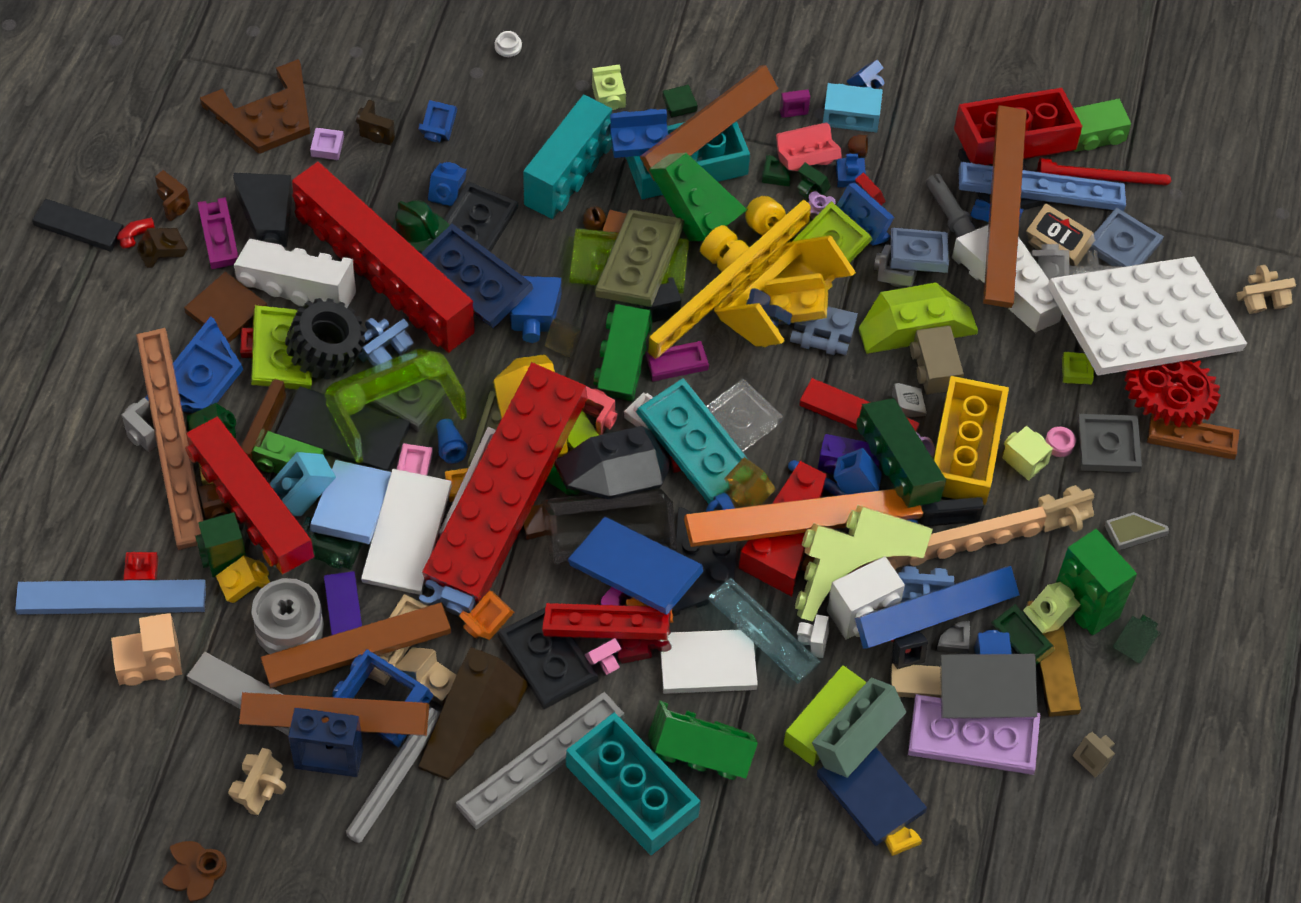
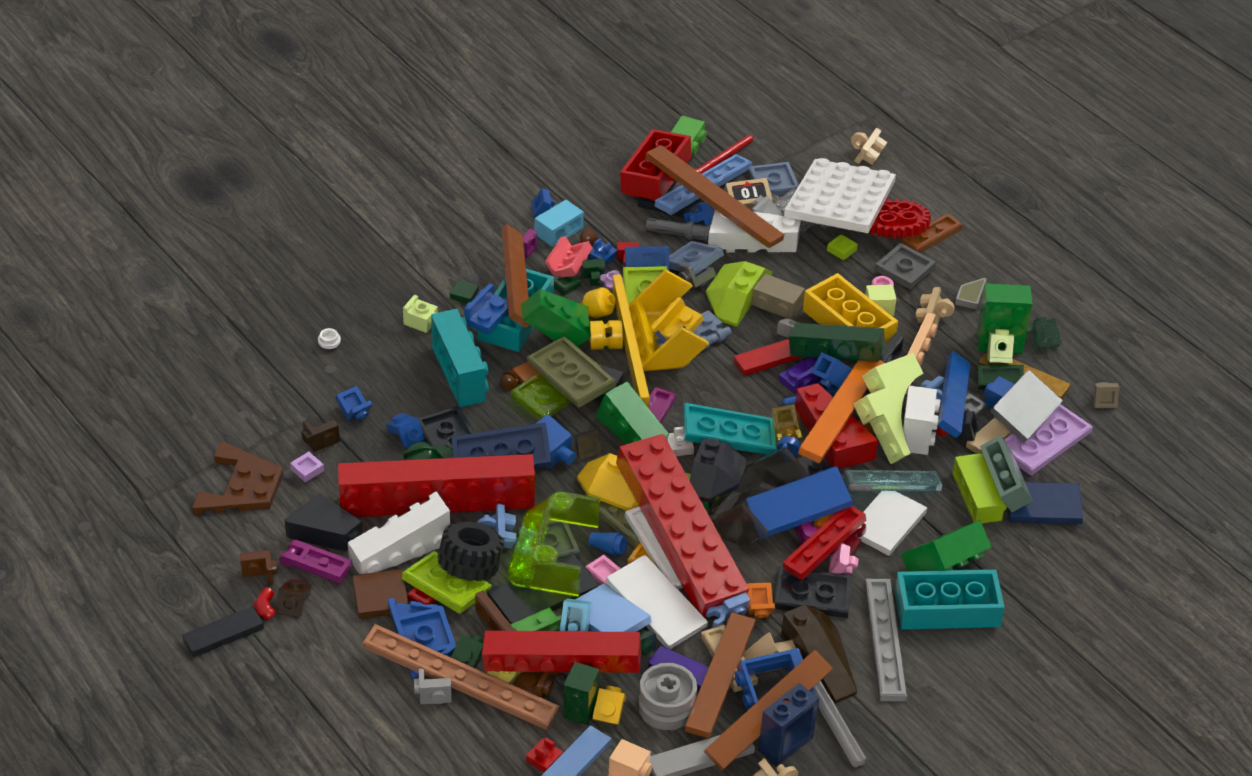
camera: 50 degrees left, 15 degrees down
clear tile [706,379,783,452] -> none
white tile [797,614,829,658] -> none
yellow tile [884,827,922,856] -> none

